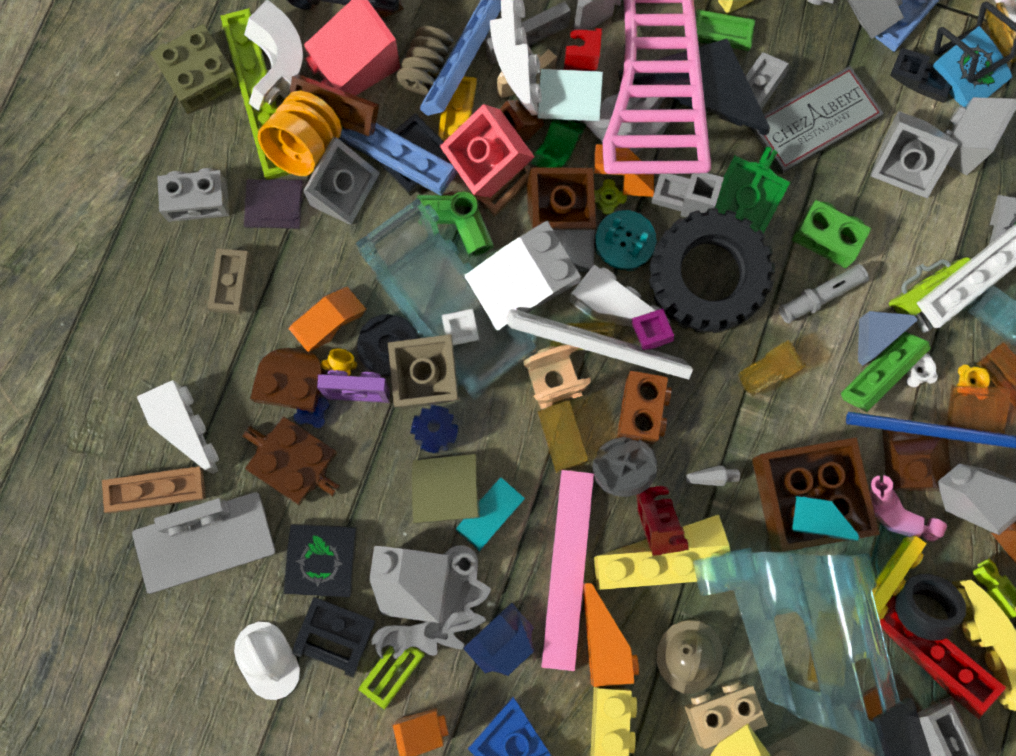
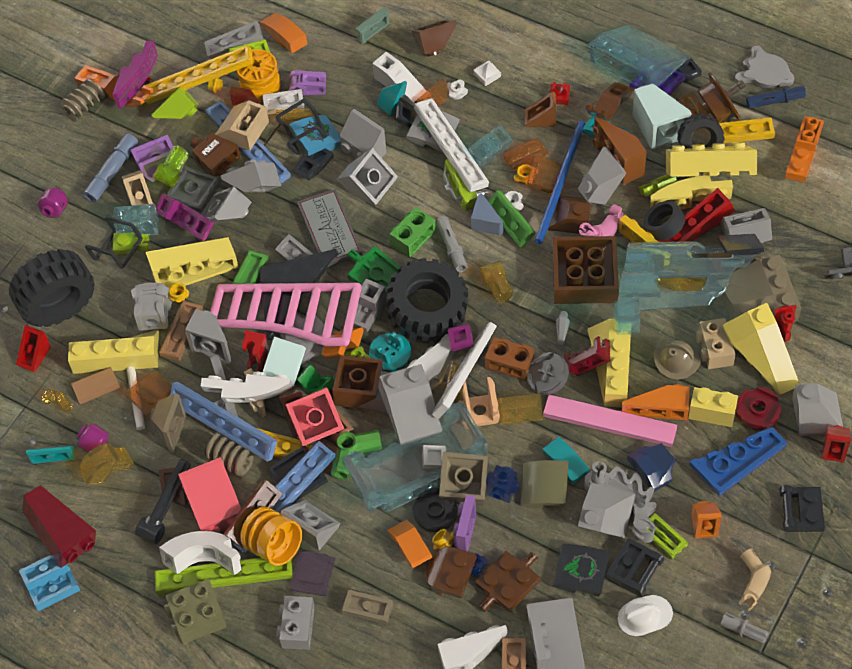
camera: 70 degrees left, 20 degrees down
teal slope [792,496,859,541] -> none

